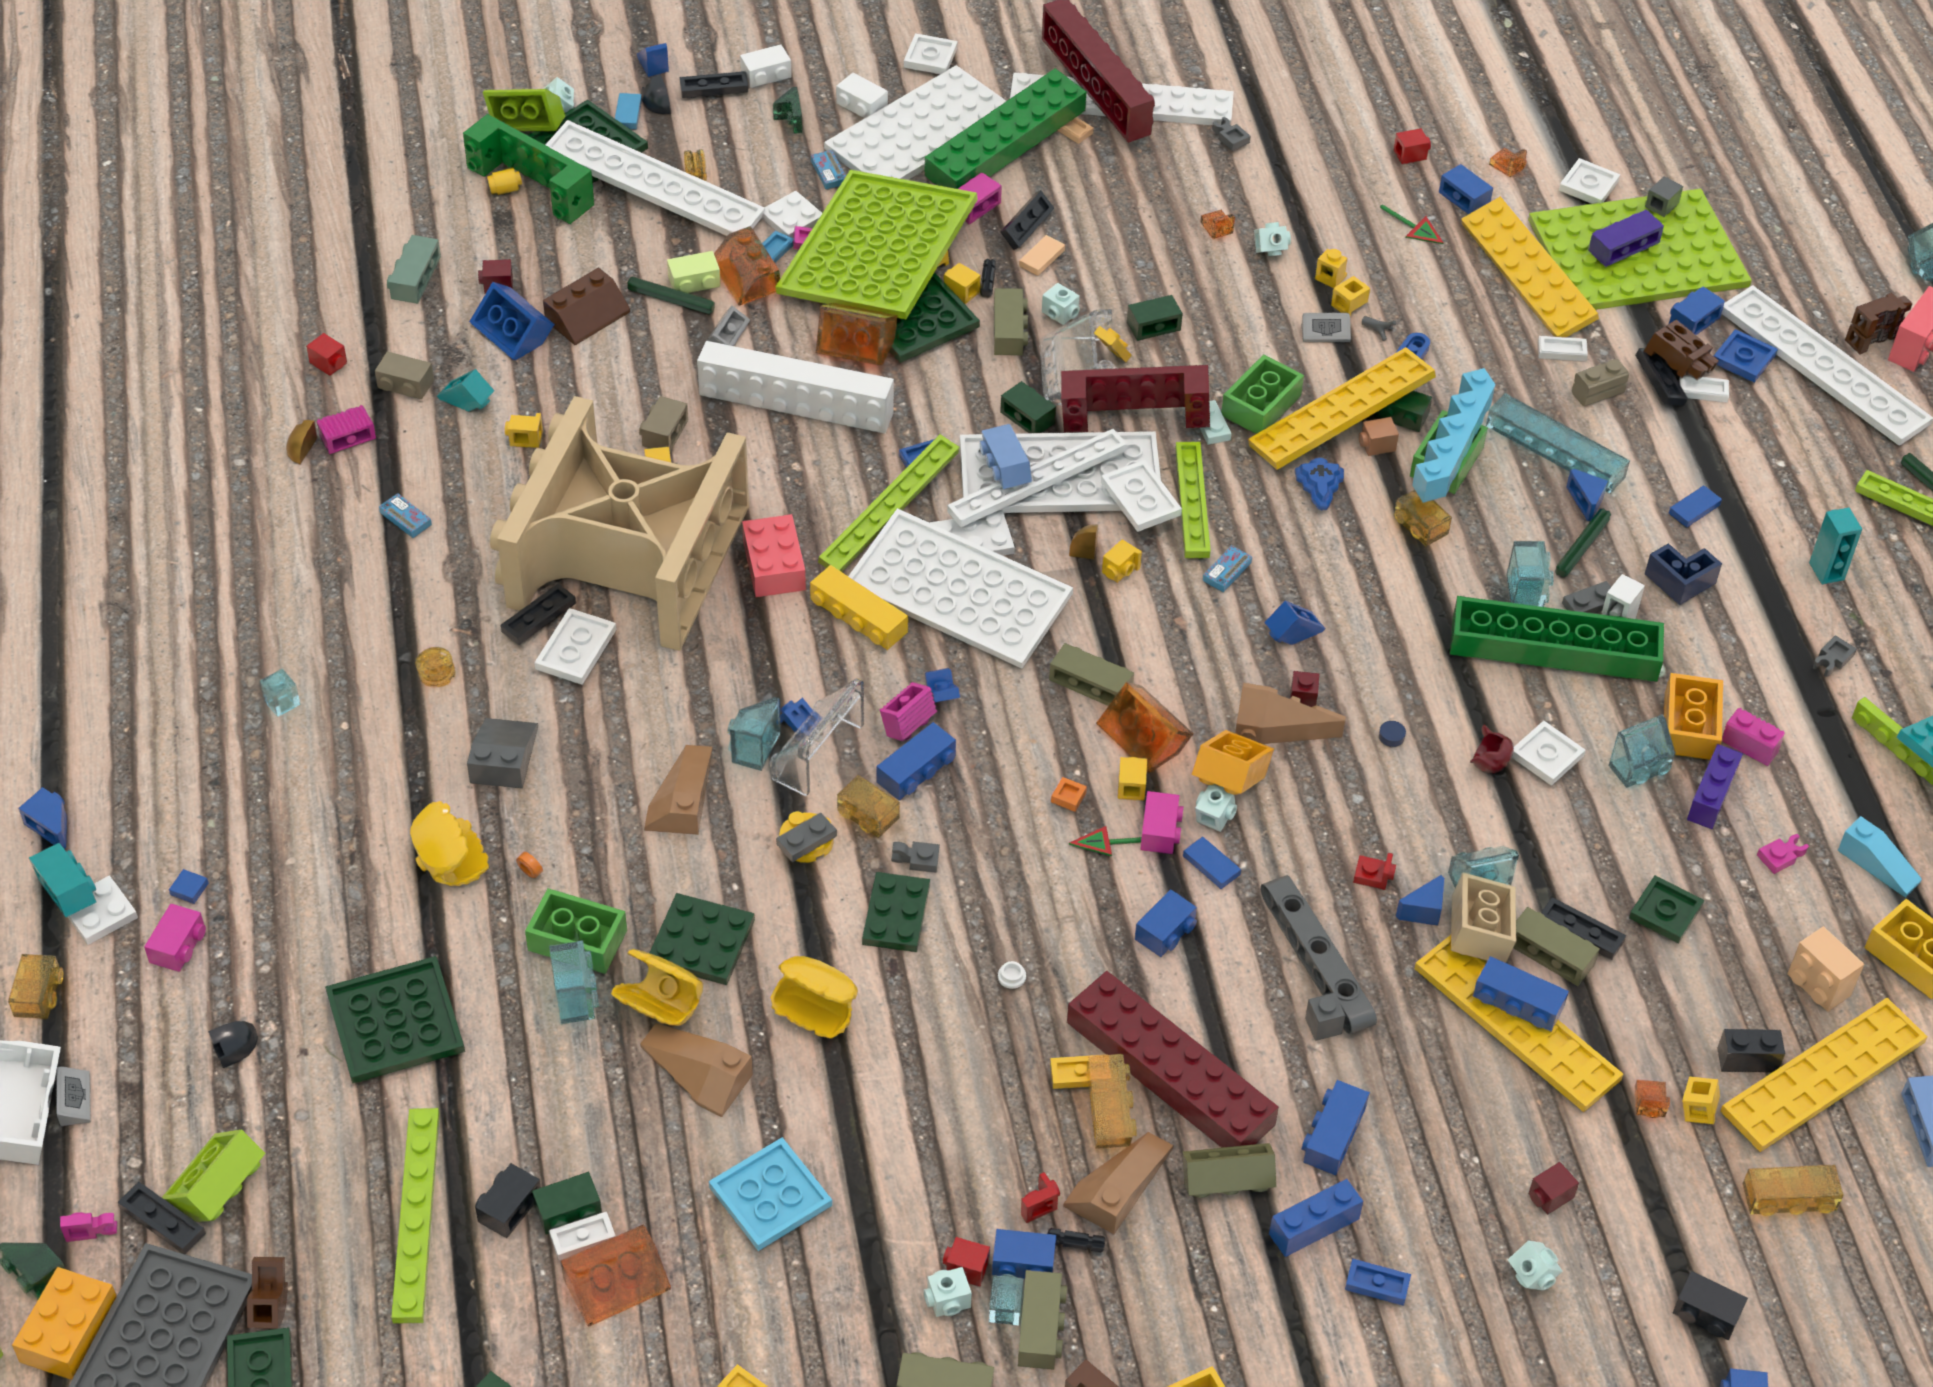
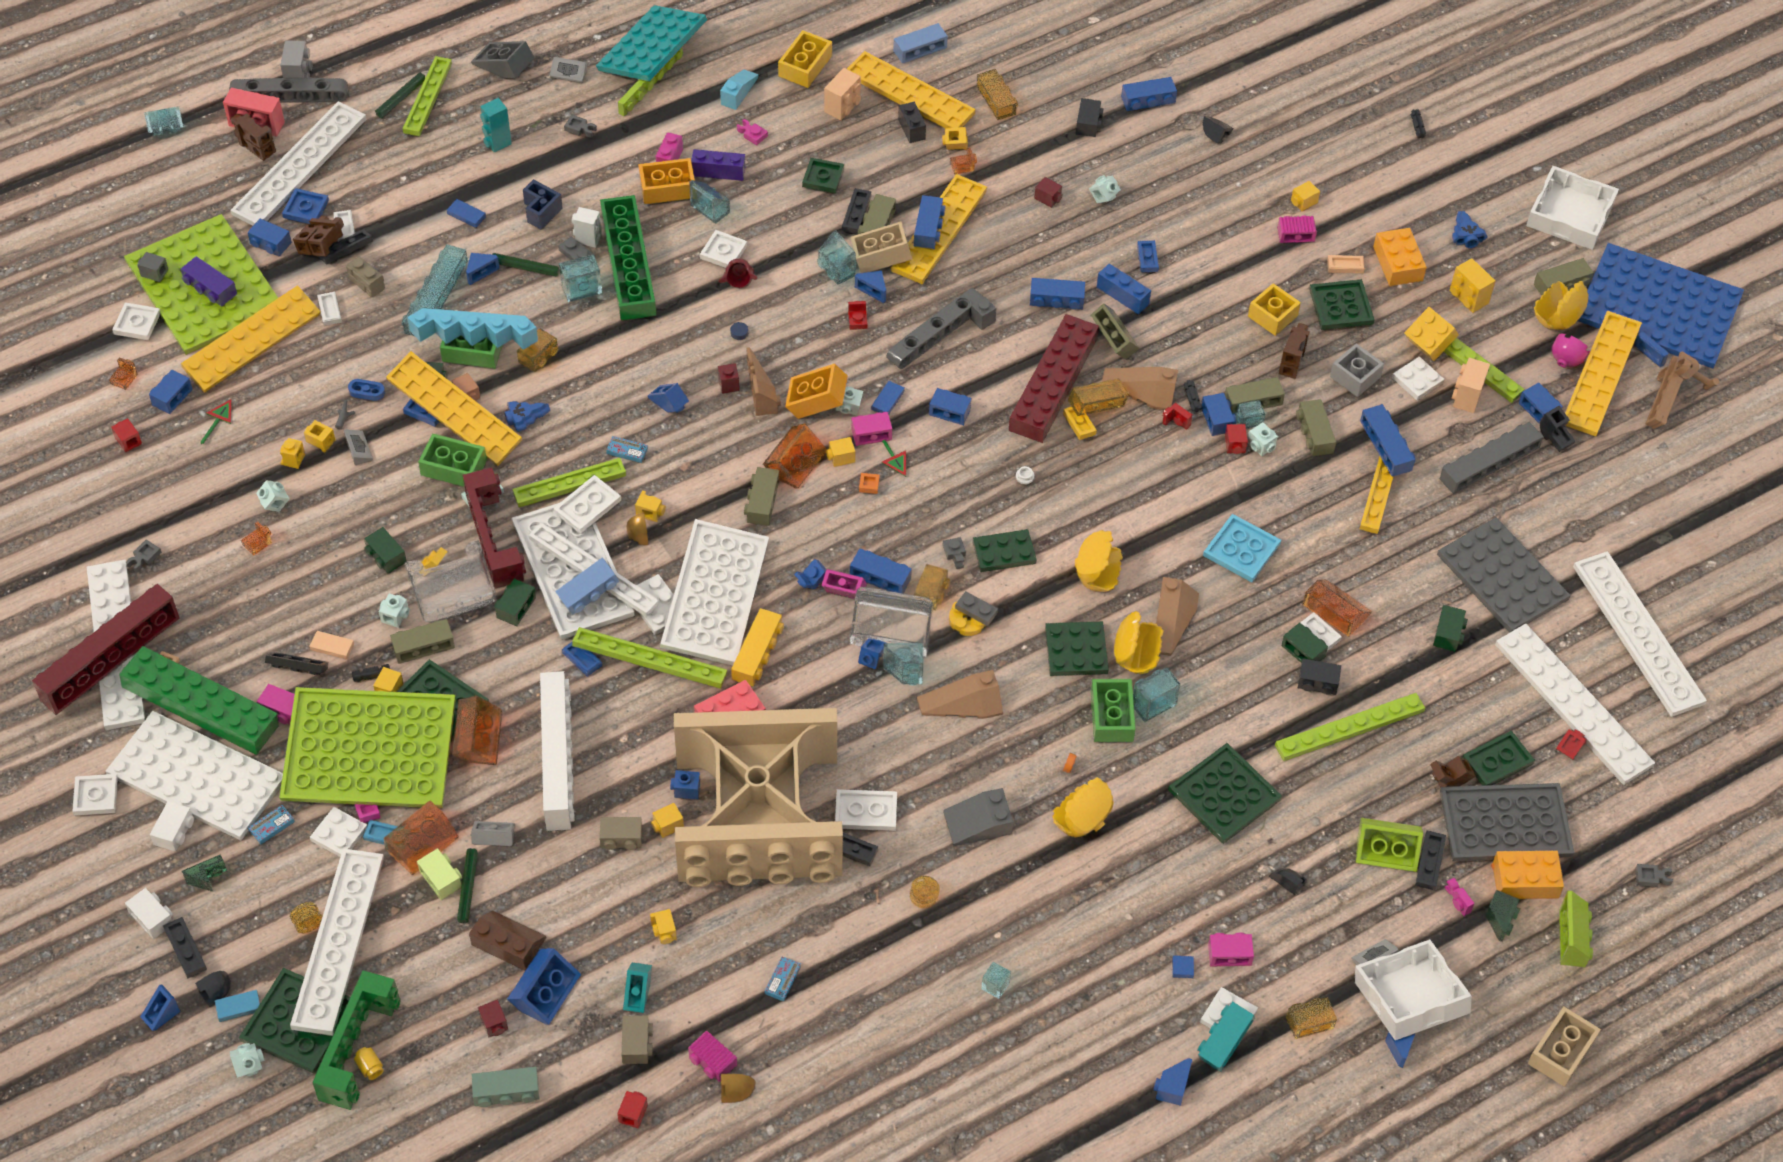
camera: 110 degrees left, 5 degrees up
lime slope [482,89,565,131] -> none

